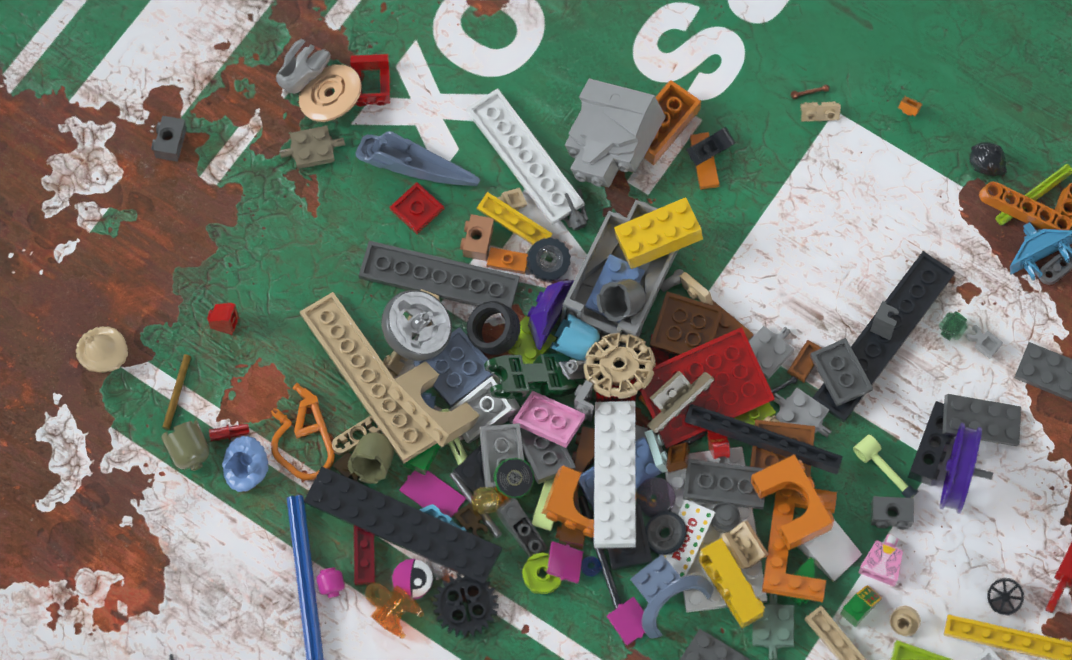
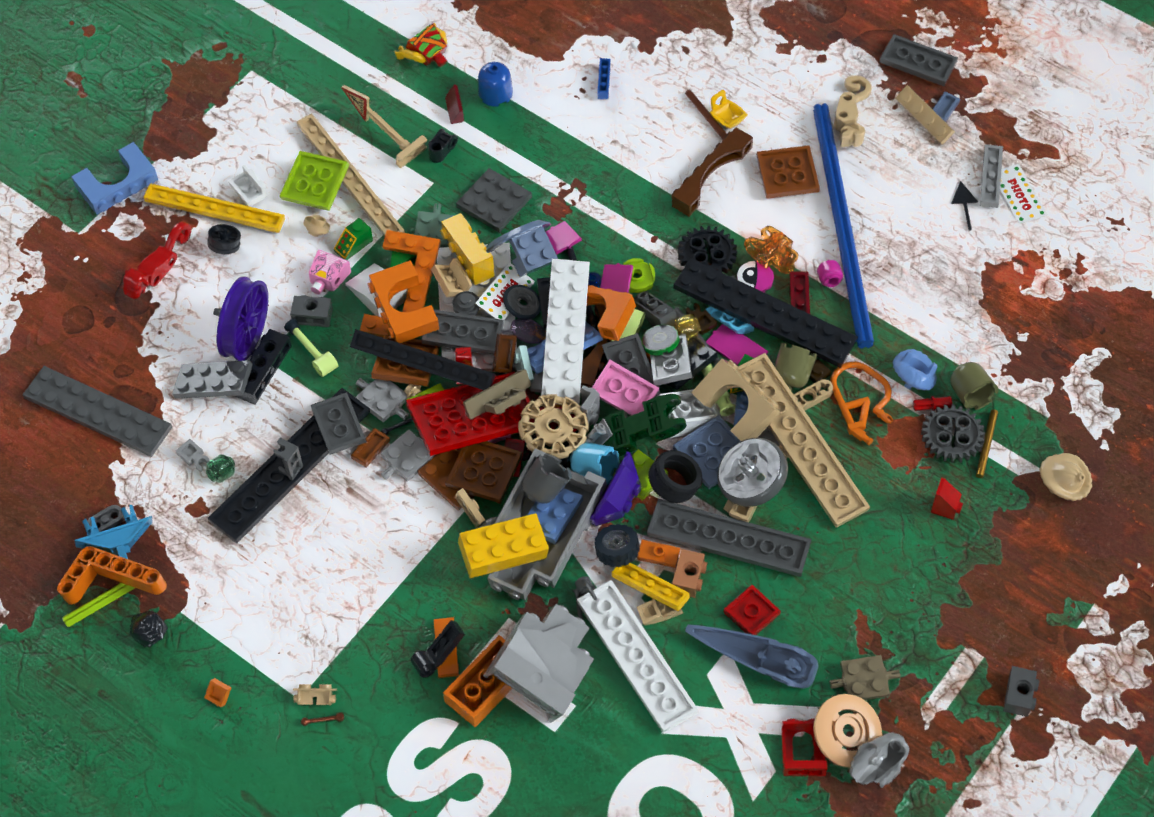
camera: 175 degrees left, 10 degrees down
none -> dark grey gear [921,404,985,463]

